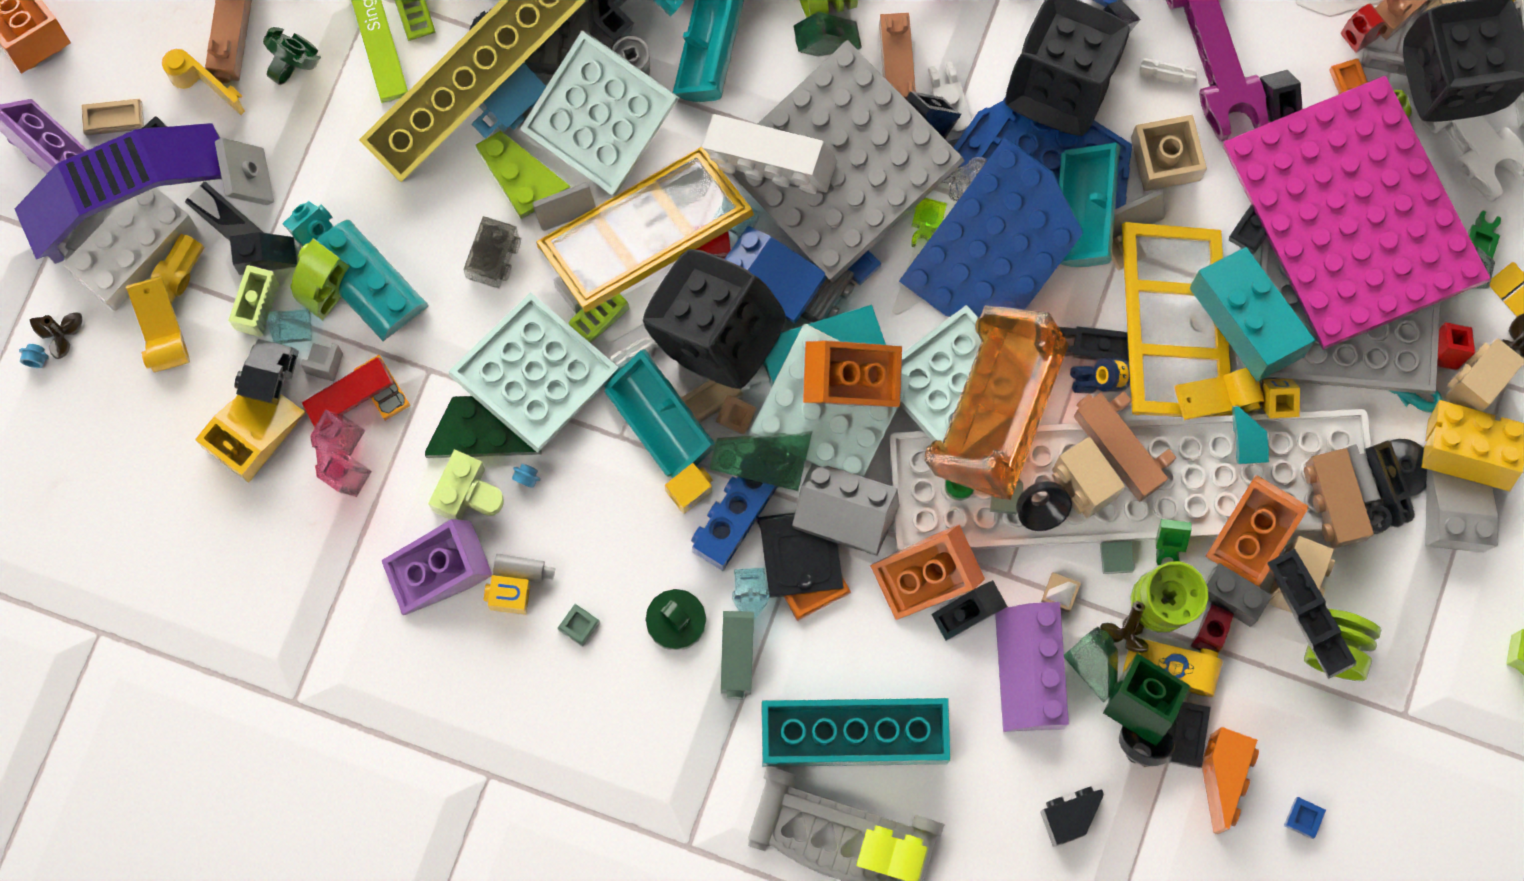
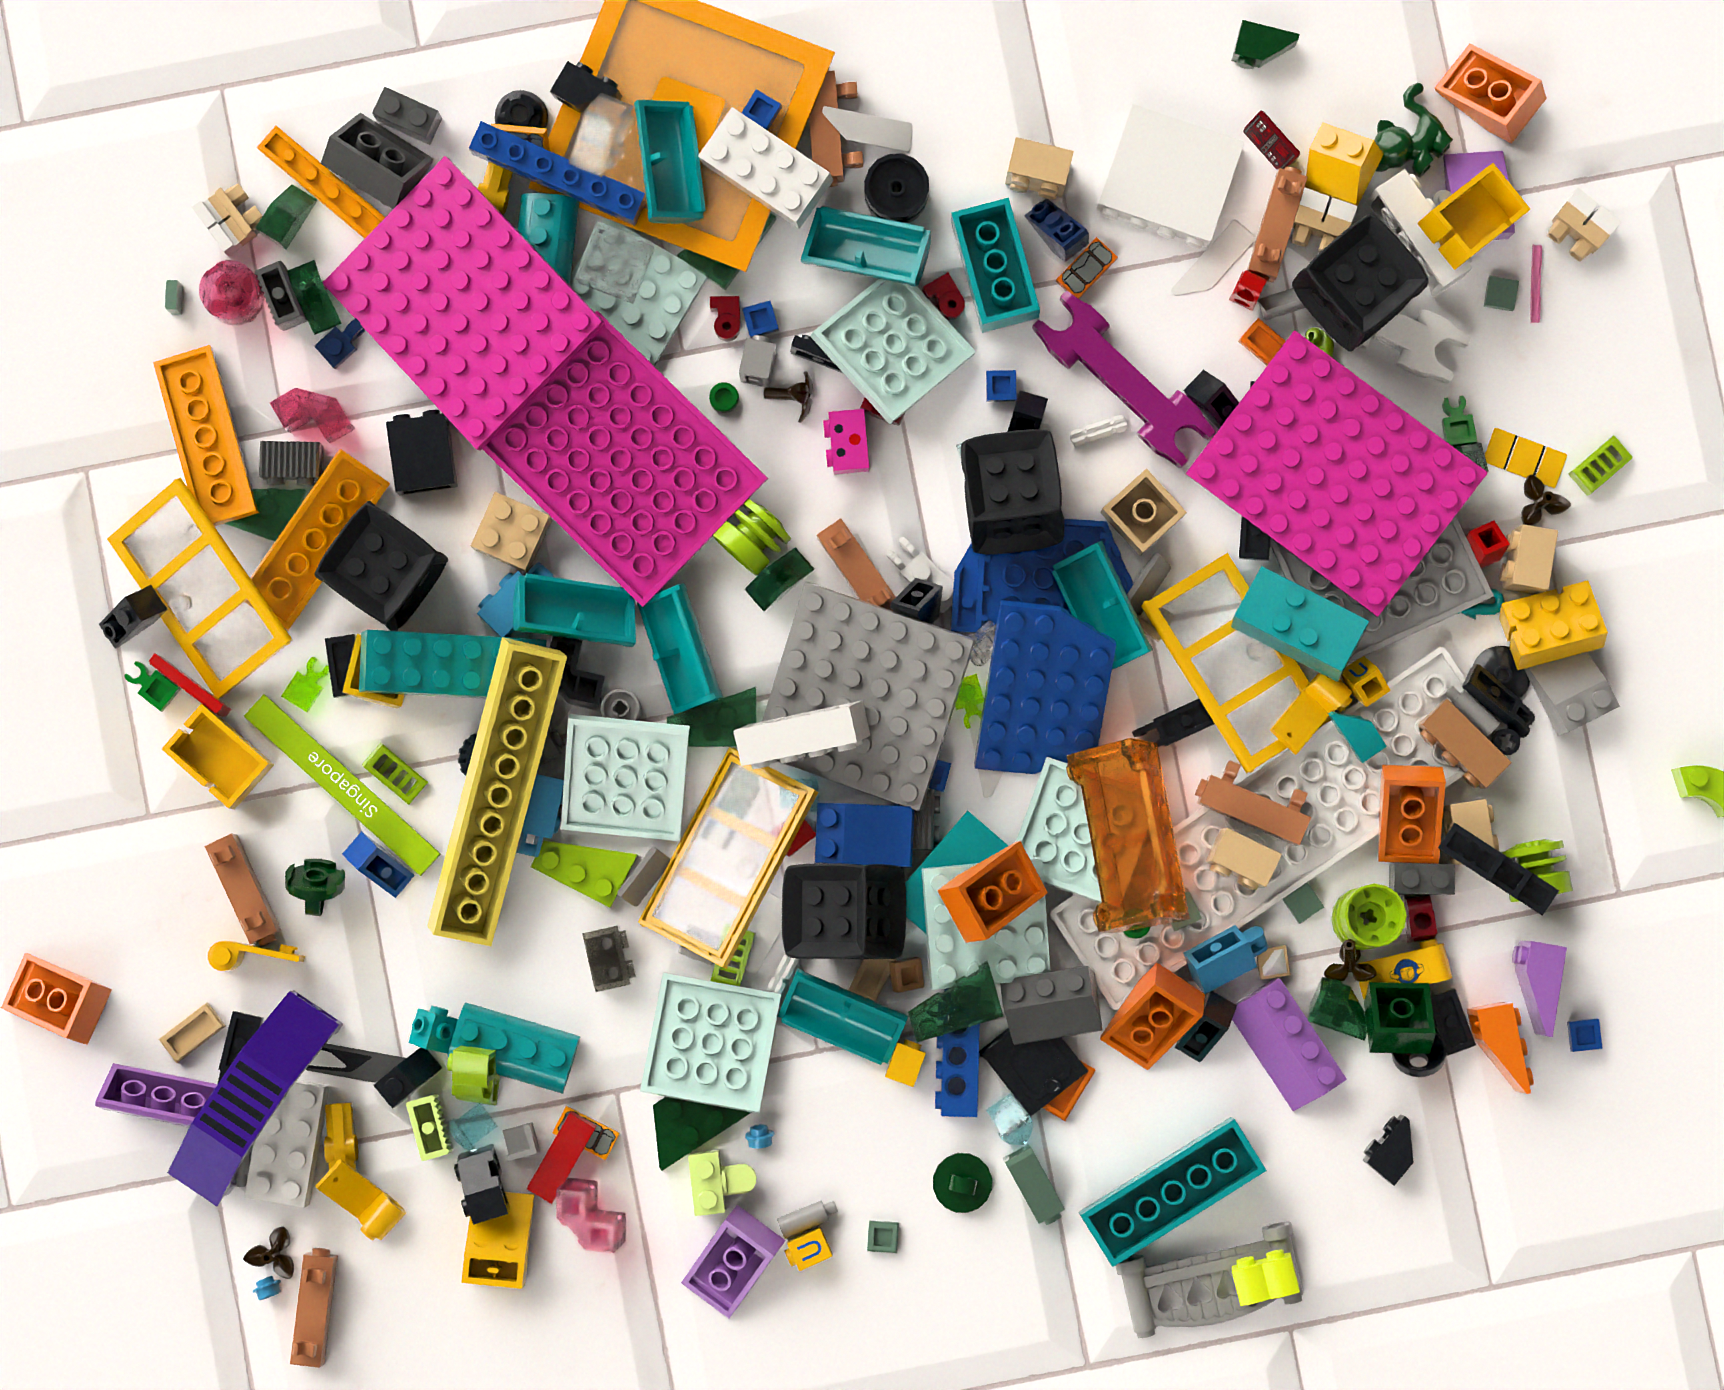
camera: 30 degrees left, 10 degrees up
light grey plate [215,138,274,206] -> none
black piece [1016,481,1072,531] -> none
dark blue piece [1070,358,1130,393] -> none
green plate [1155,519,1192,565] -> none
none -> nougat brick [290,1248,338,1368]
none -> blue slope [342,831,415,898]
none -> clear green wing [667,687,757,747]
none -> dark azure brick [1183,925,1268,994]
none -> medium lavender slope [1512,941,1567,1037]

